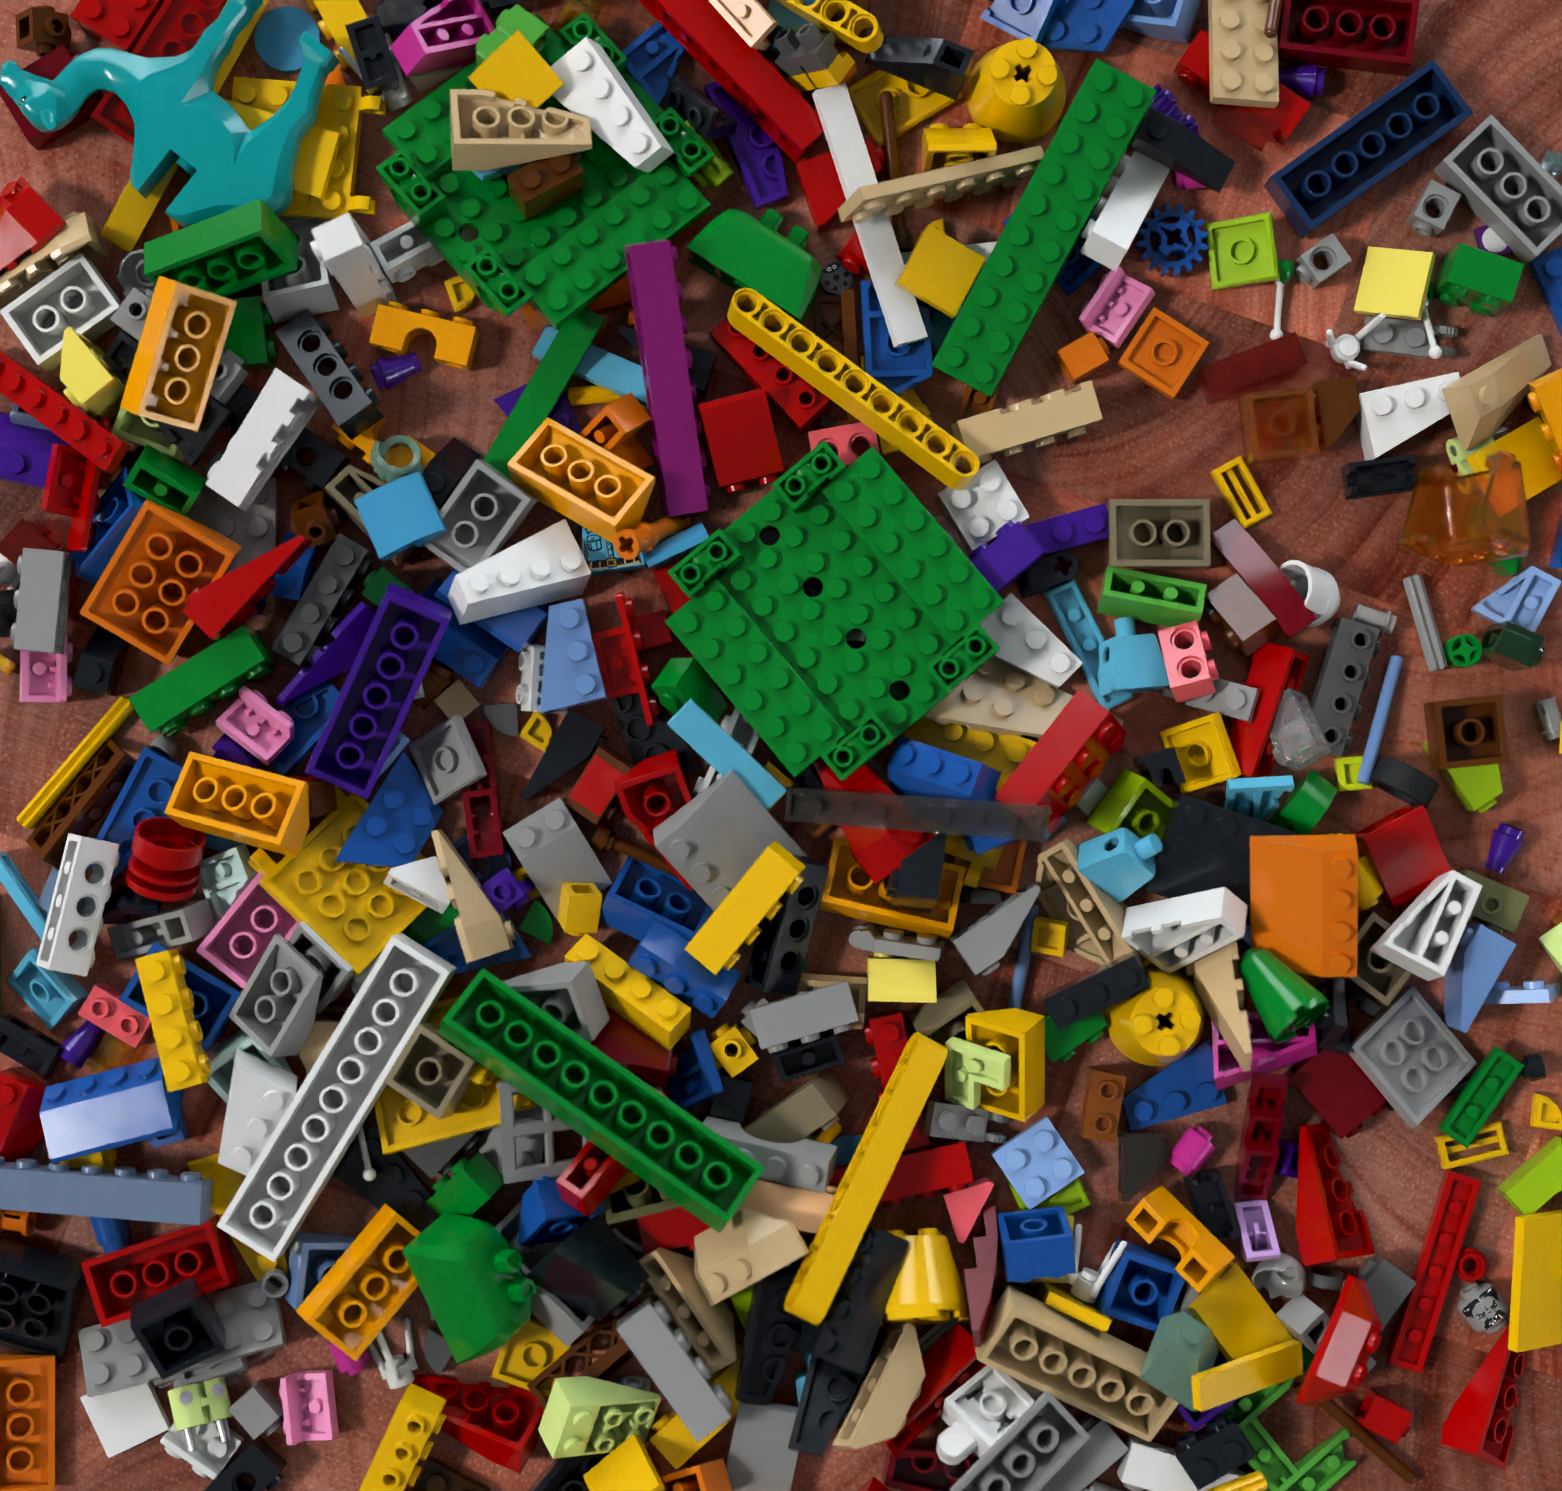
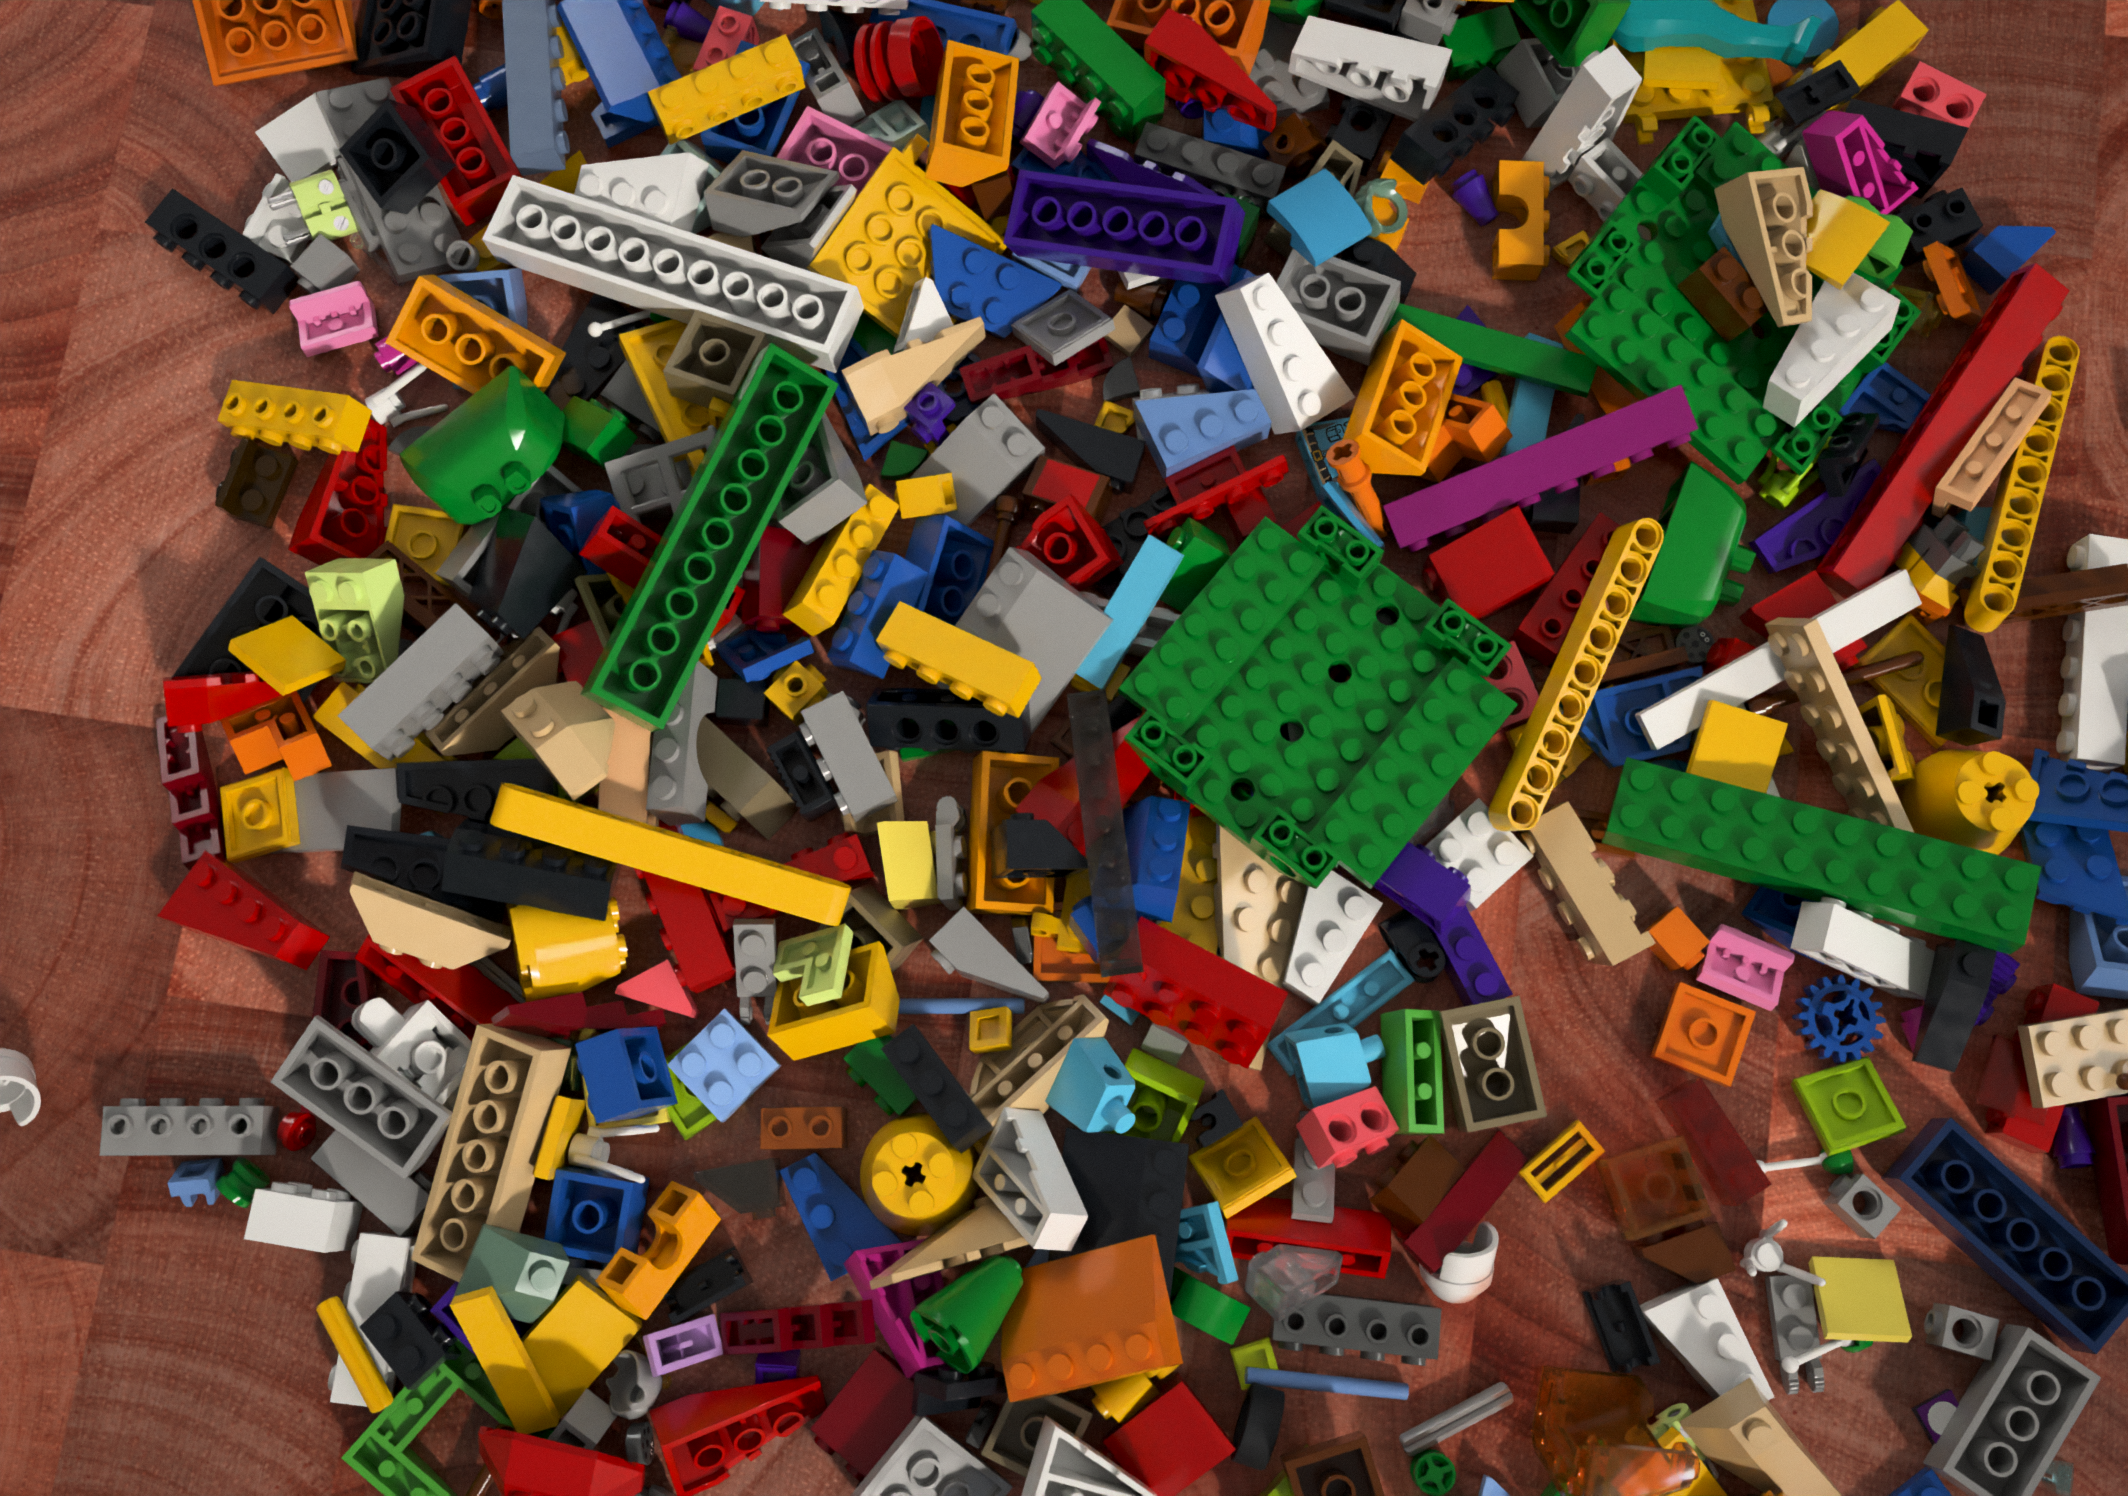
camera: 80 degrees right, 10 degrees down
dark pink brick [1168,1125,1216,1177] -> none
light grey pin [1352,603,1397,636] -> none
green brick [1433,243,1524,317] -> none

